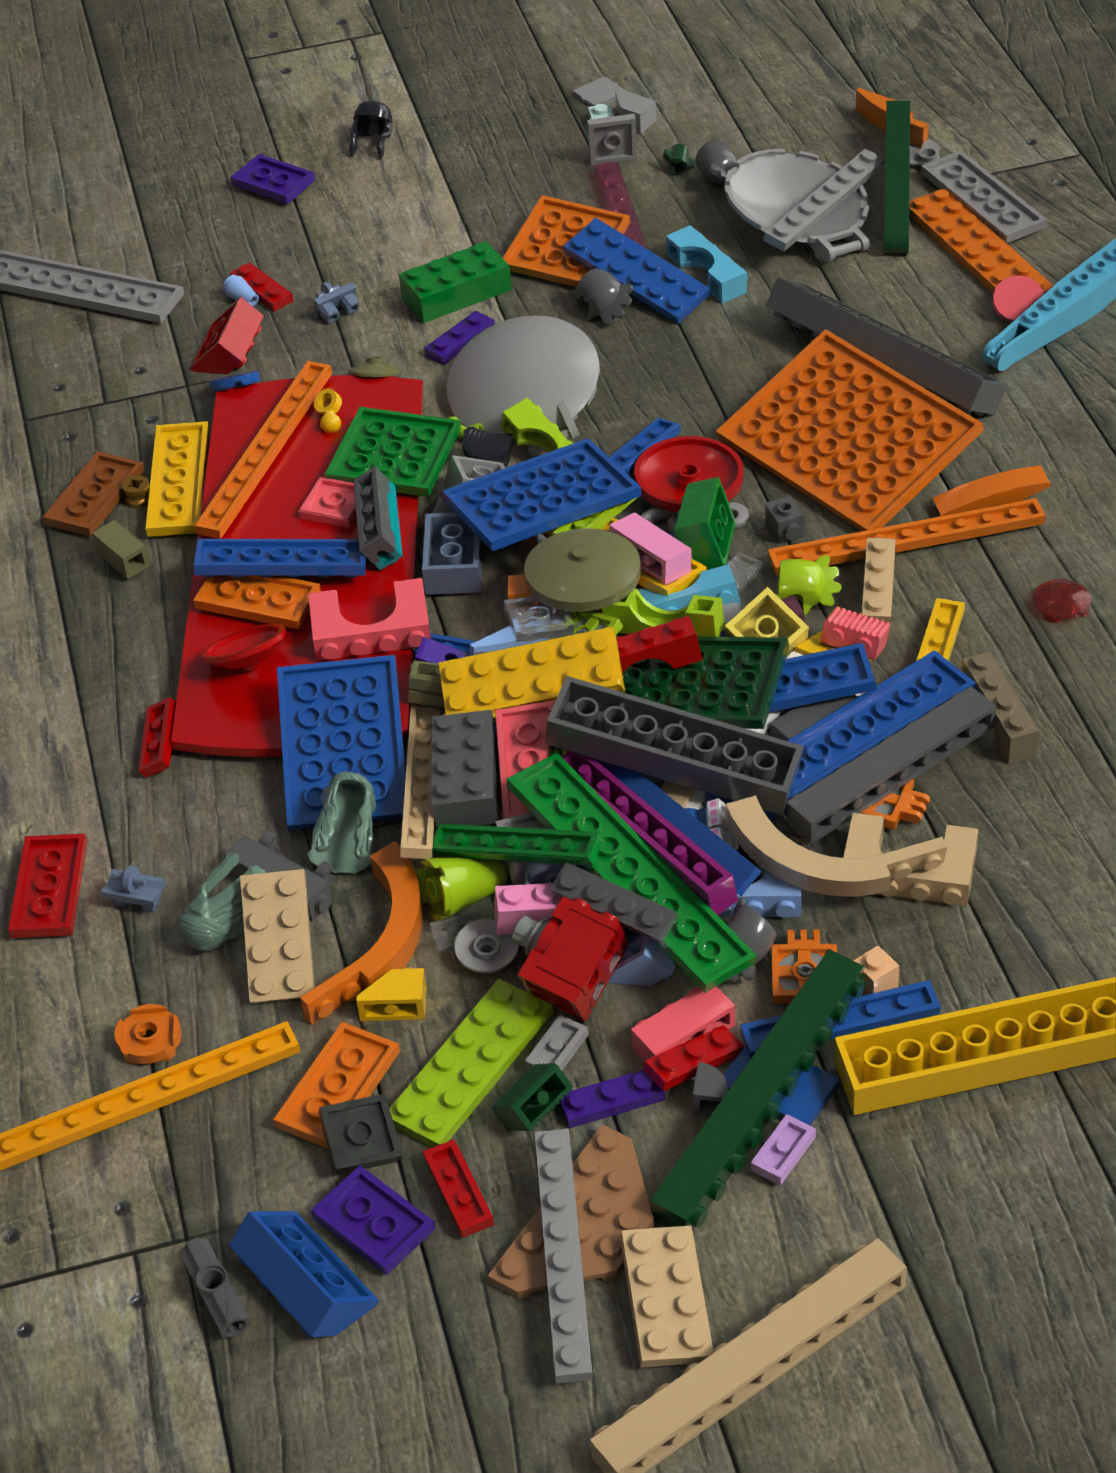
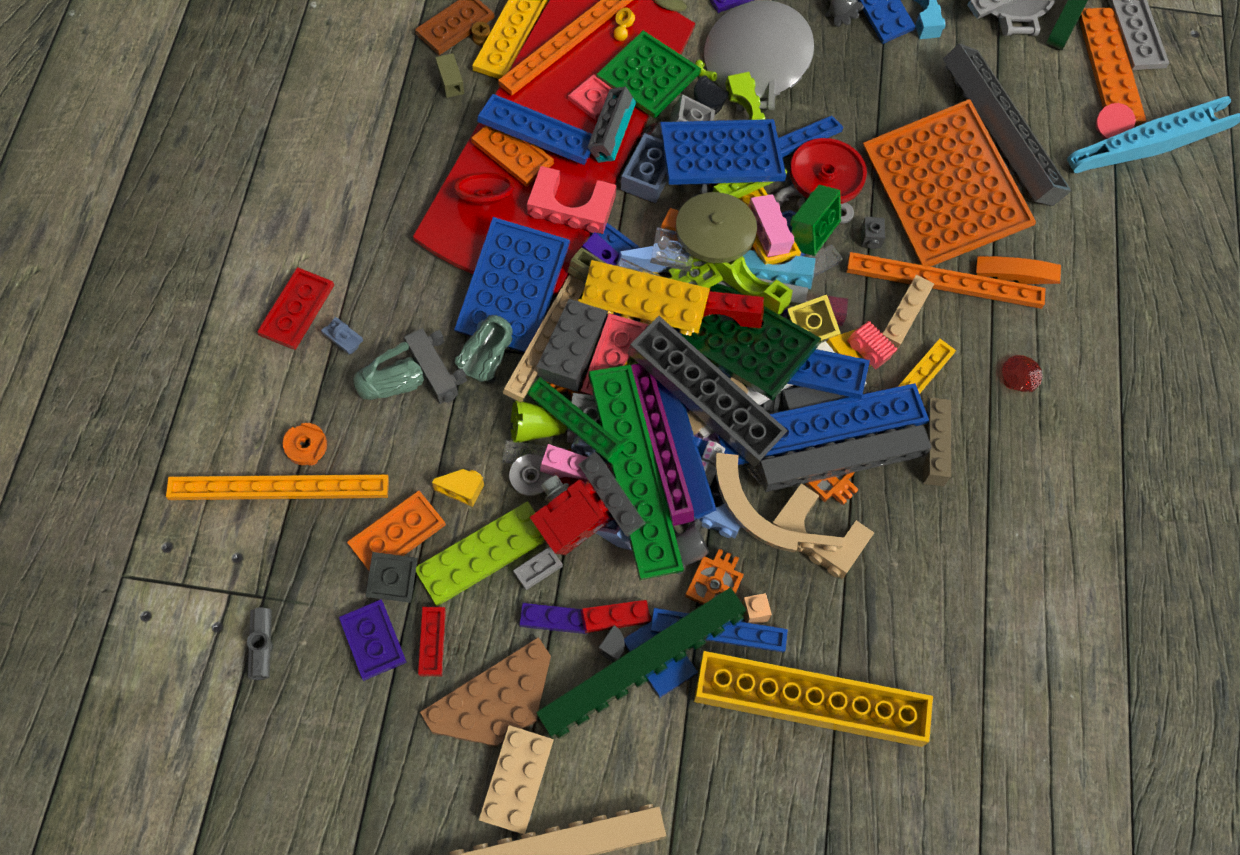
camera: 15 degrees right, 20 degrees up
red plate [138,697,176,778] -> none
blue slope [229,1211,379,1338] -> none
tan plate [240,869,315,1004] -> none
orange arch [300,841,423,1025] -> none
dark green brick [492,1063,573,1131] -> none
light grey plate [535,1129,593,1384] -> none
coral brick [631,986,736,1062] -> none
lavender plate [751,1114,816,1186] -> none
lime piece [776,555,842,616] -> none

